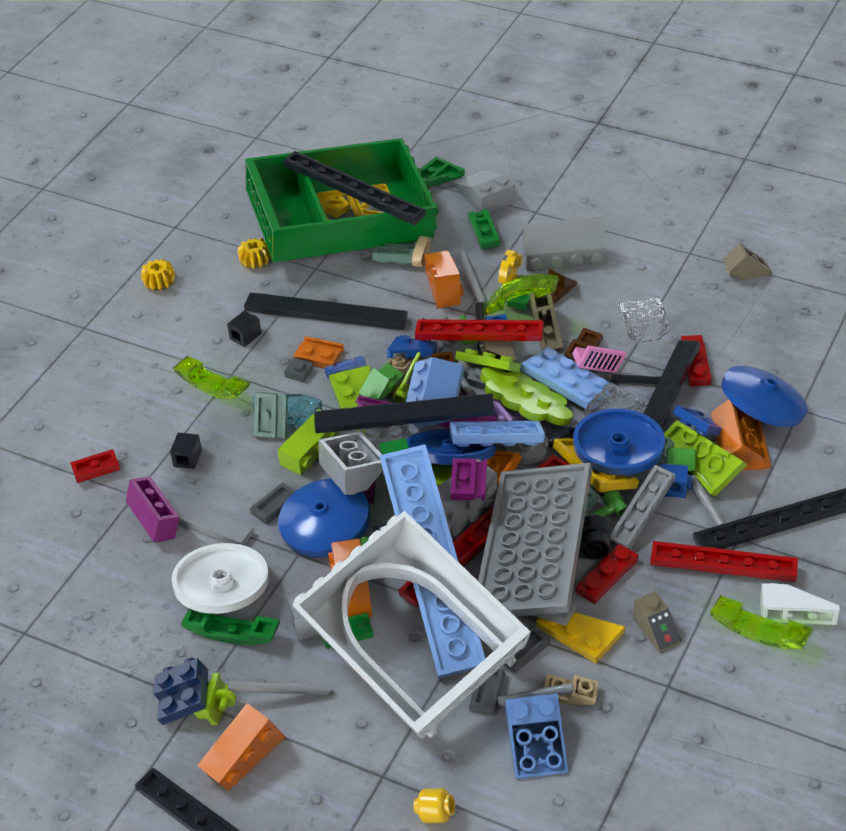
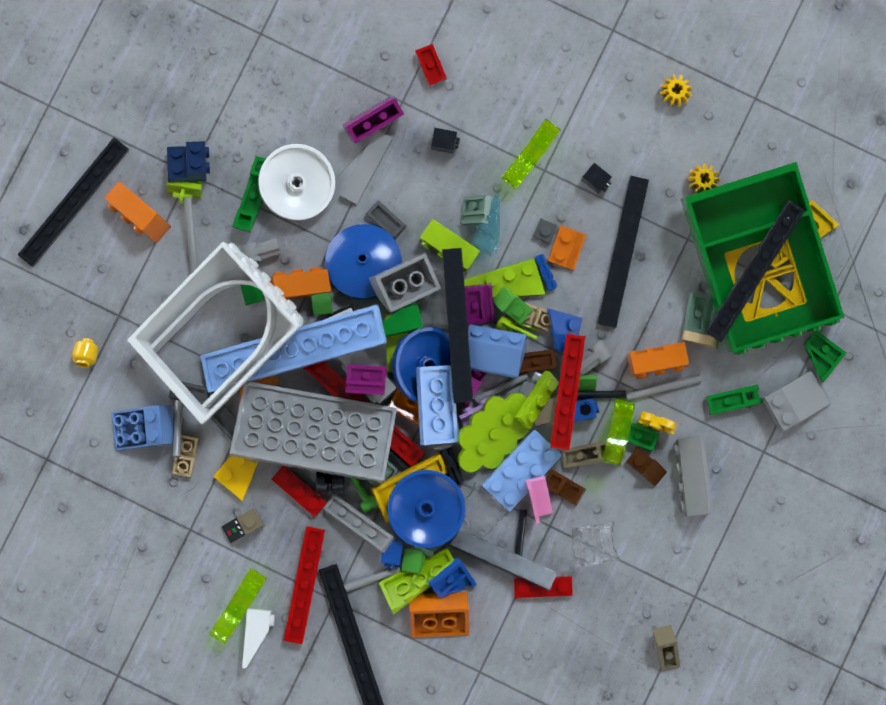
camera: 85 degrees right, 40 degrees up
blue dish [721,366,807,427] -> none

